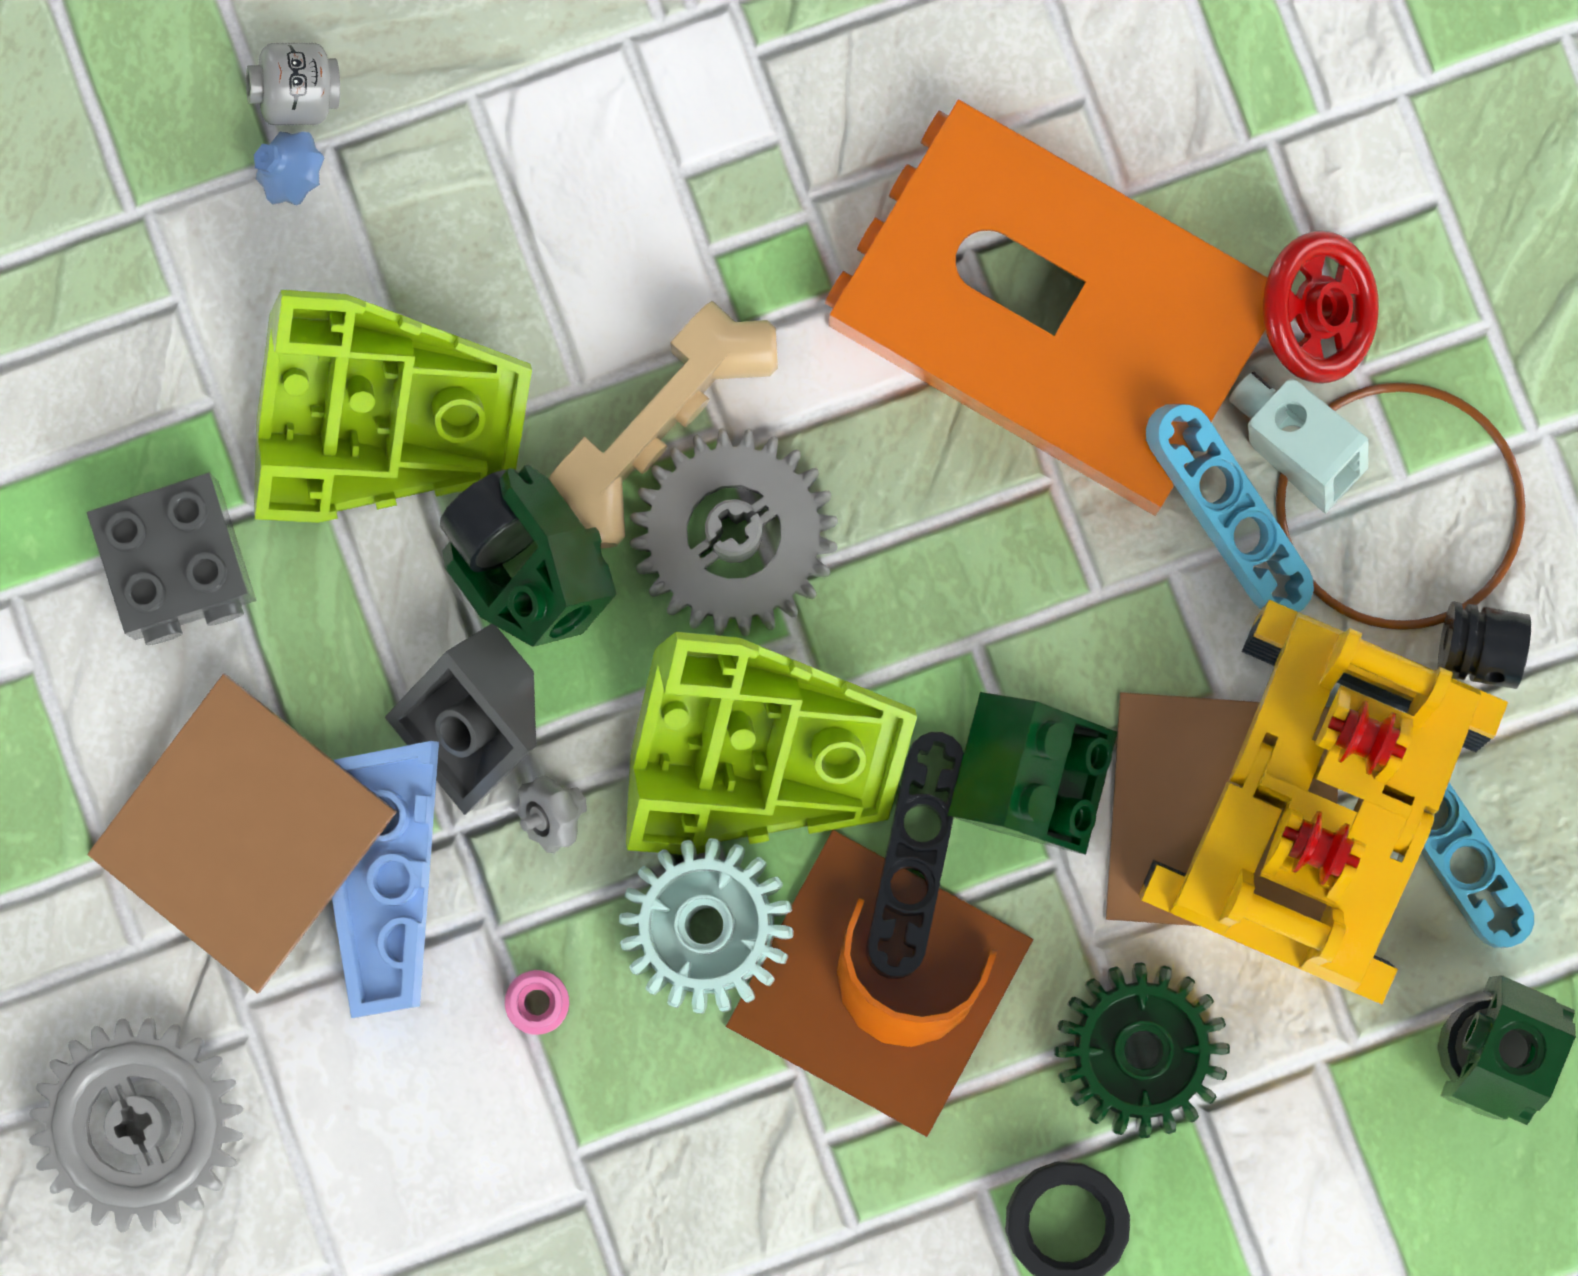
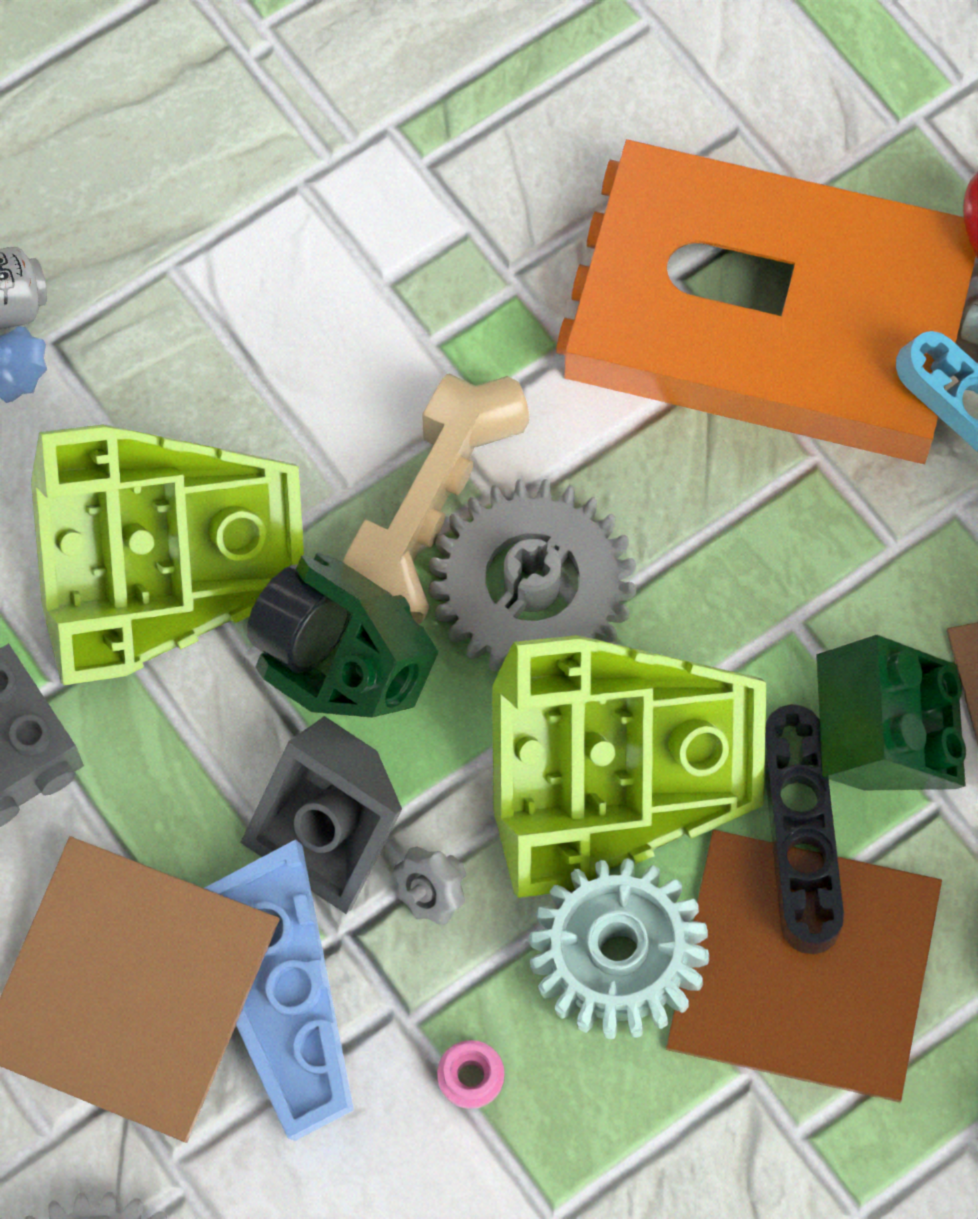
camera: 15 degrees left, 15 degrees down
orange piece [837,898,997,1047] -> none

